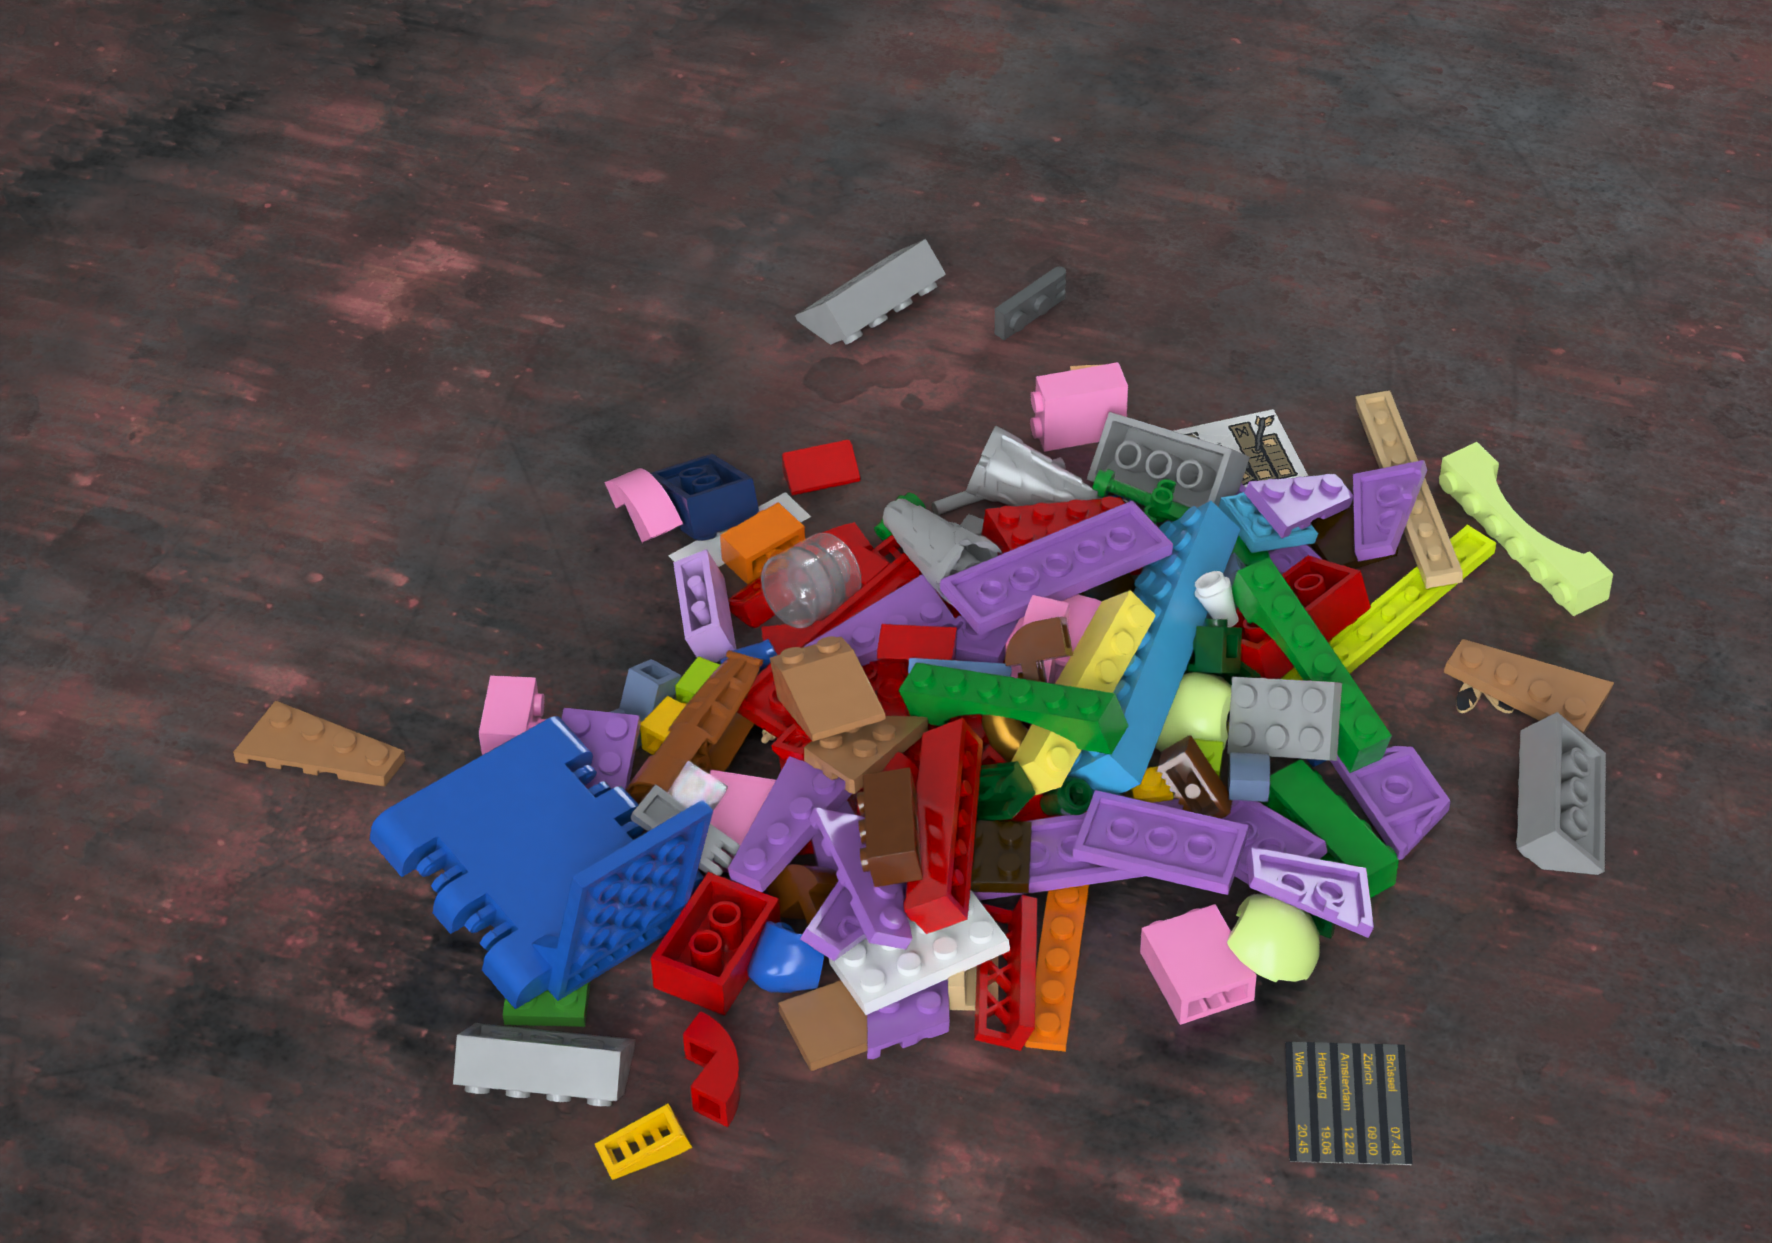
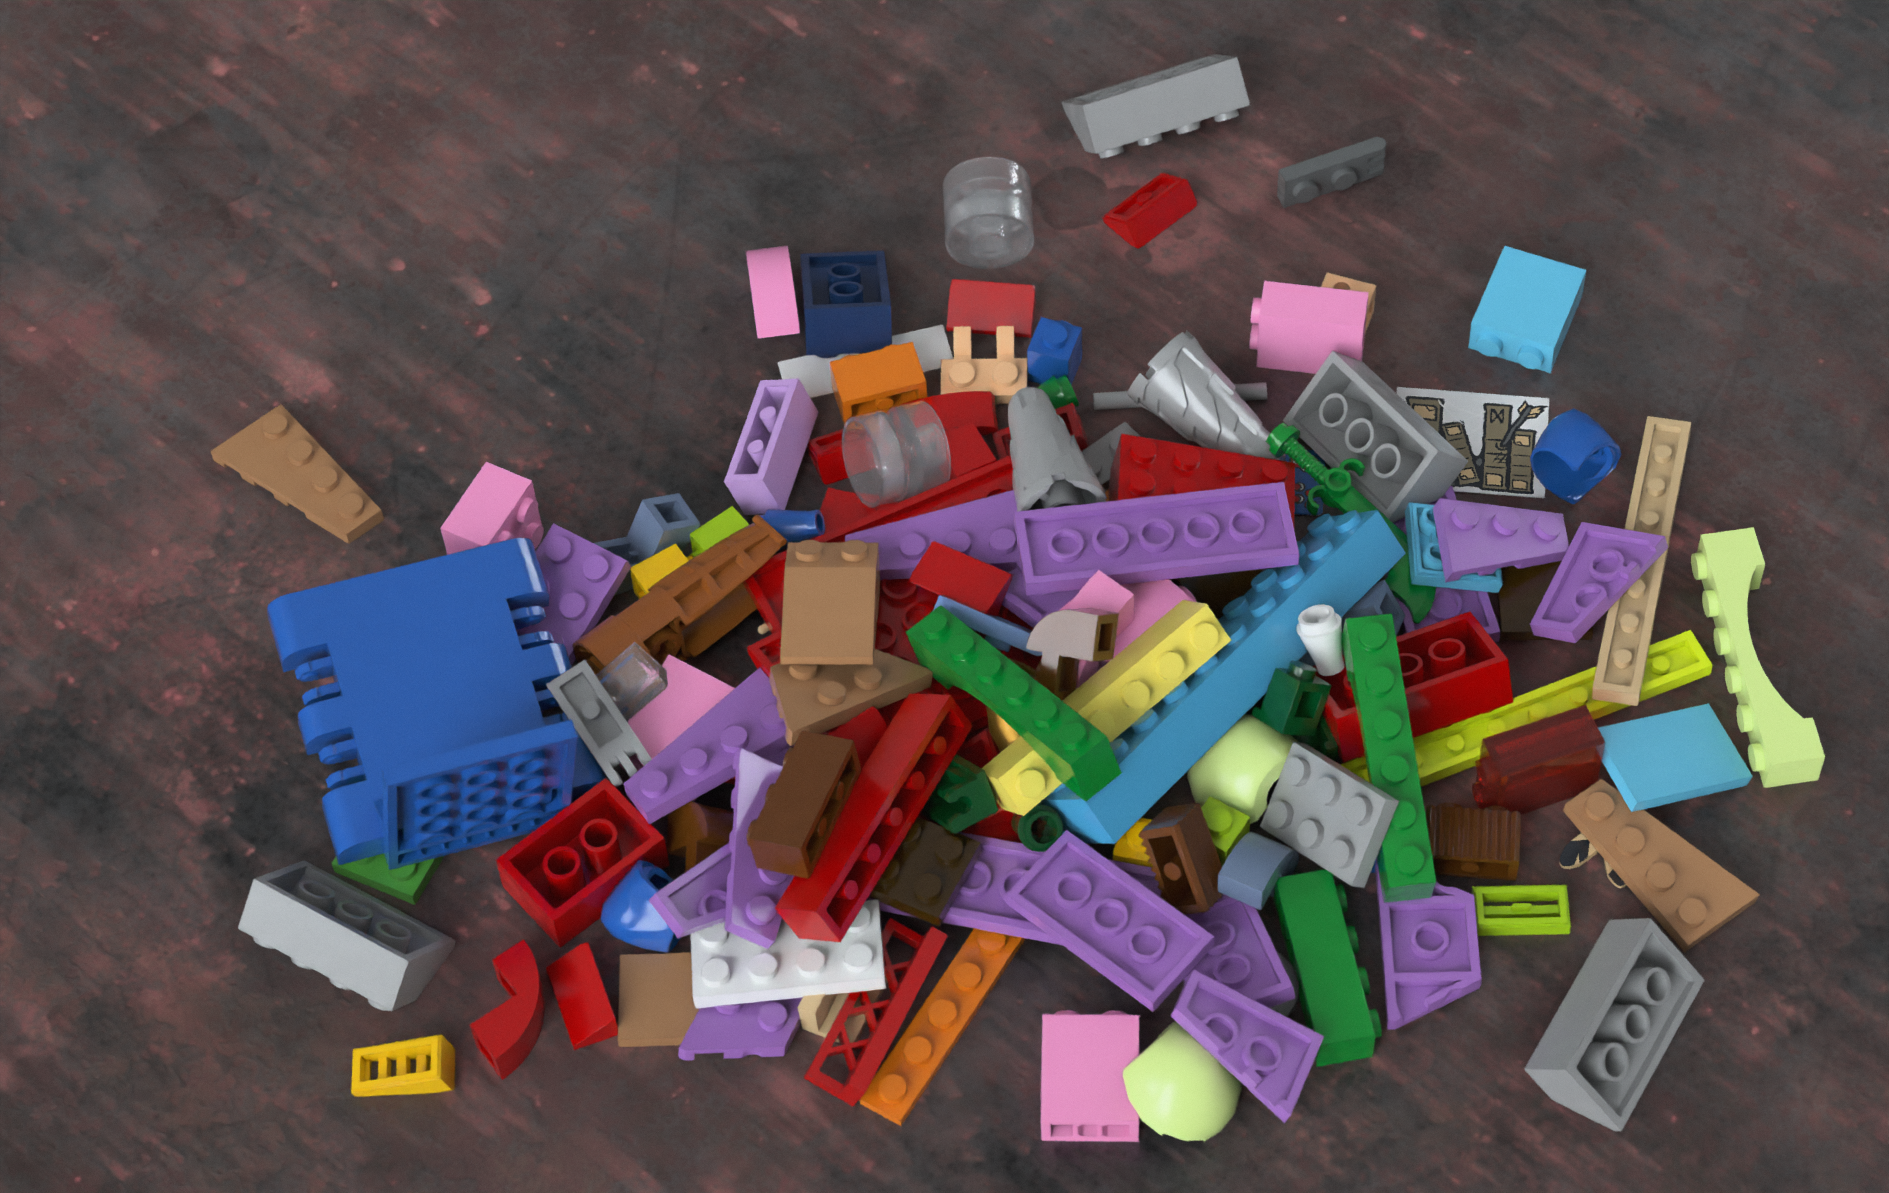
camera: 25 degrees right, 10 degrees up
none -> red slope [546,942,618,1050]
none -> light nougat plate [941,326,1027,404]
none -> clear wheel [943,157,1034,269]
none -> blue brick [1027,317,1082,385]
none -> red slope [1102,173,1197,249]
none -> reddish brown brick [1426,802,1521,881]
none -> medium azure brick [1468,246,1587,373]
none -> lime tile [1471,885,1571,936]
none -> clear red brick [1472,705,1605,815]
none -> blue piece [1530,408,1622,504]
none -> medium azure tile [1589,703,1753,812]

